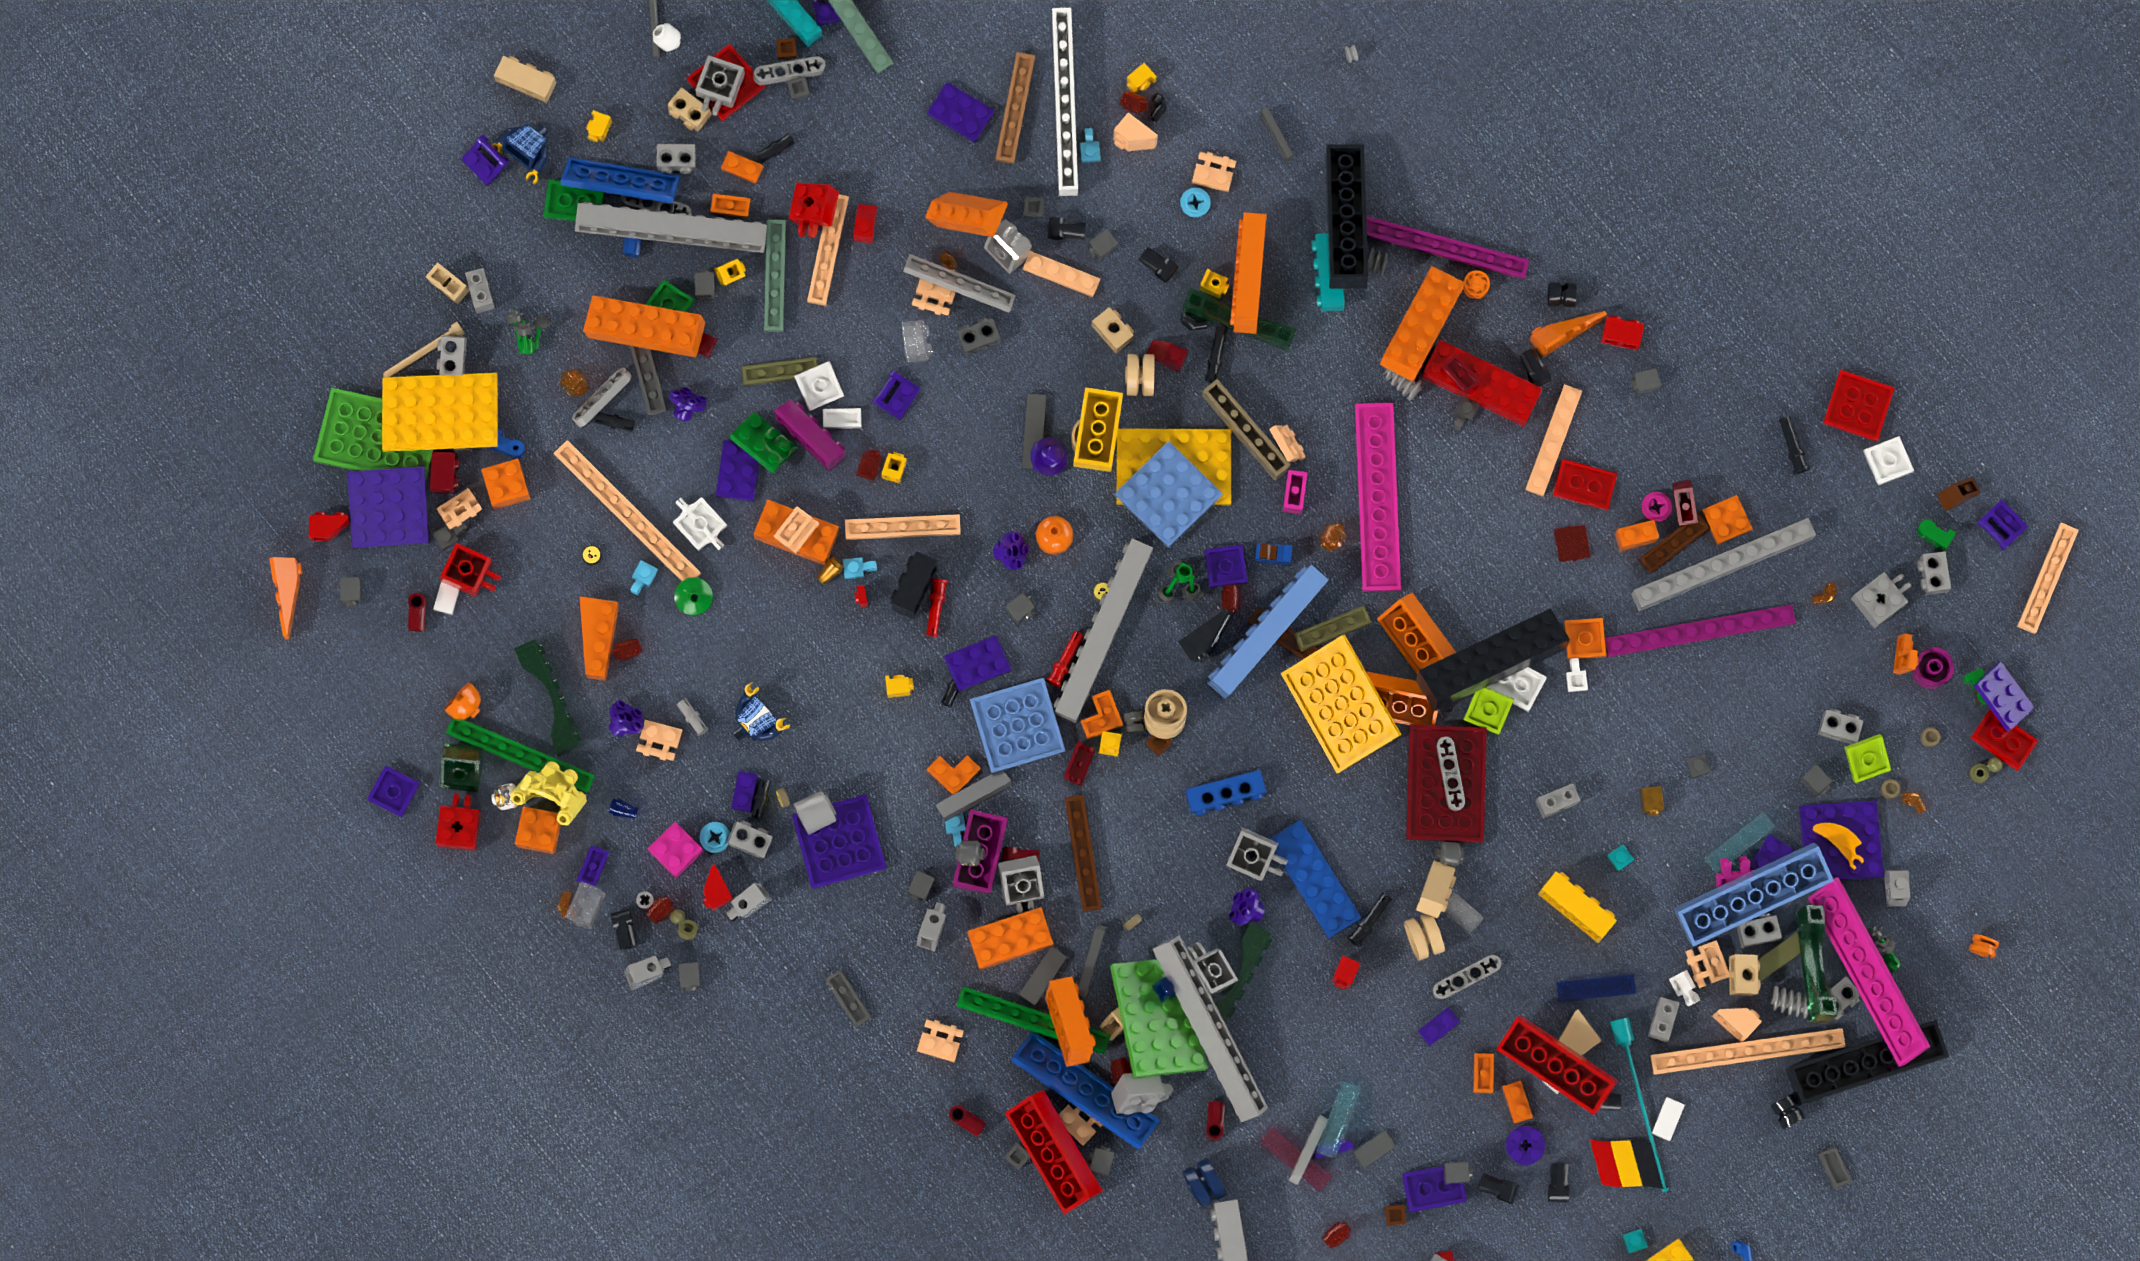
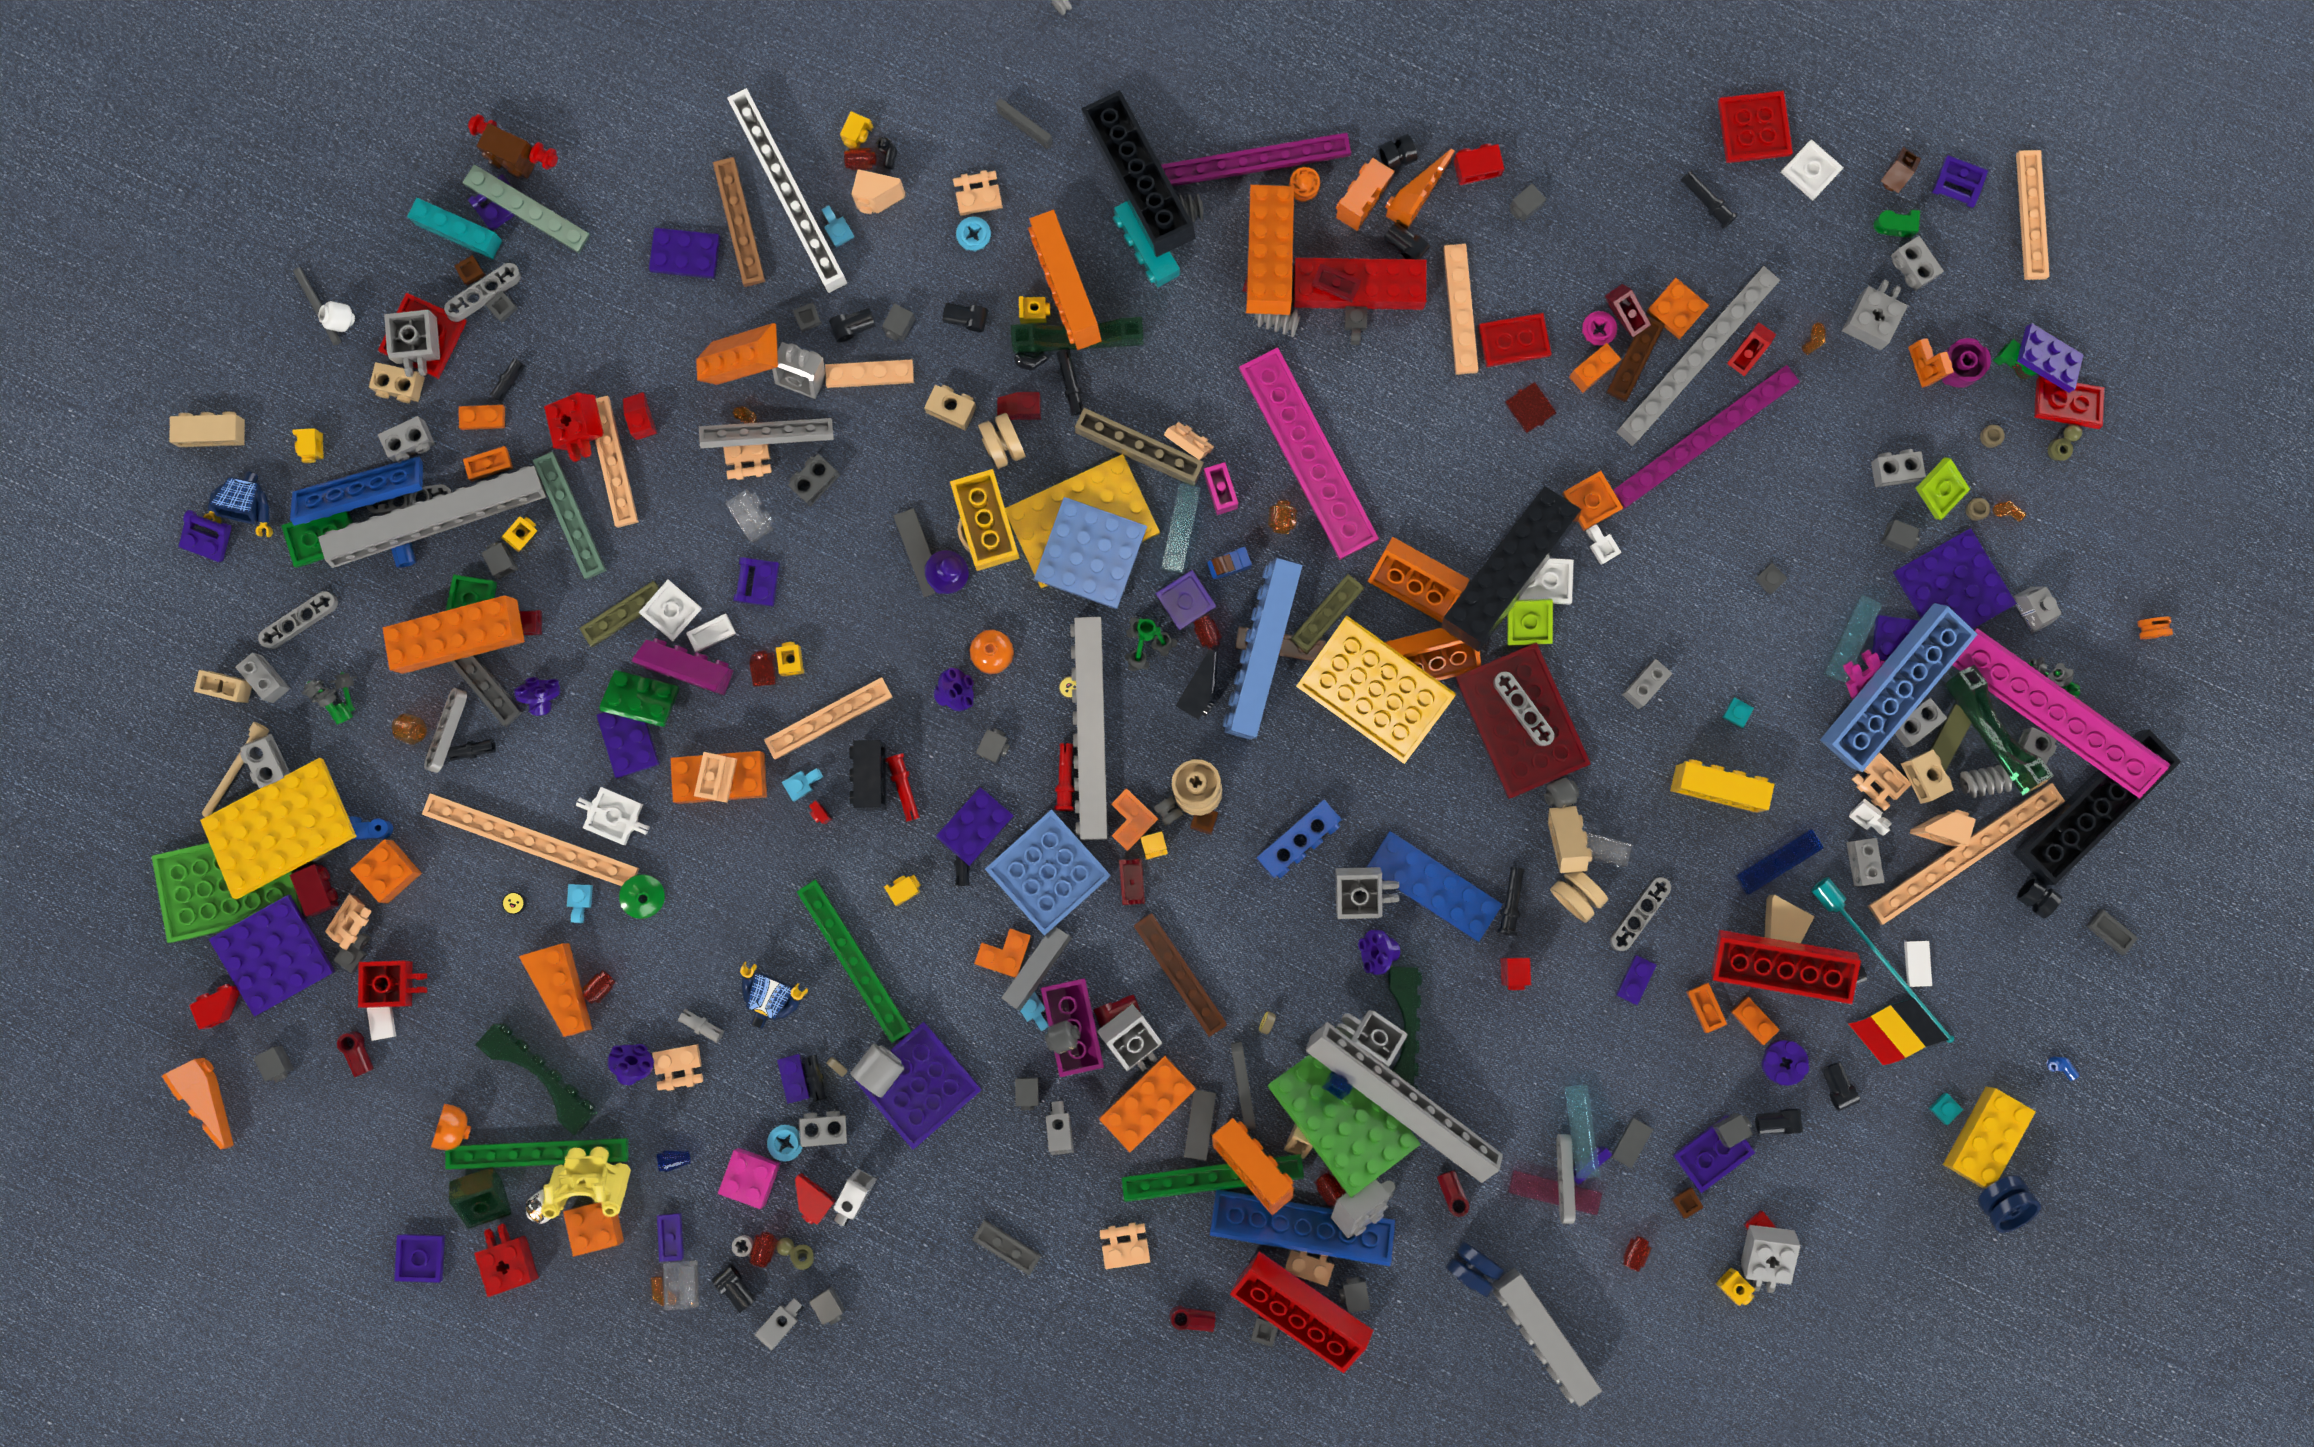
camera: 20 degrees left, 5 degrees up
pearl gold cone [816,556,844,585] -> none
pearl gold brick [1640,786,1664,816] -> none
light orange piece [1813,823,1864,870] -> none
none -> light grey beam [258,592,338,649]
none -> green plate [797,880,912,1043]
none -> clear light blue plate [1161,483,1201,574]
none -> orange wedge [1335,158,1395,231]
none -> red slope [1727,322,1776,376]

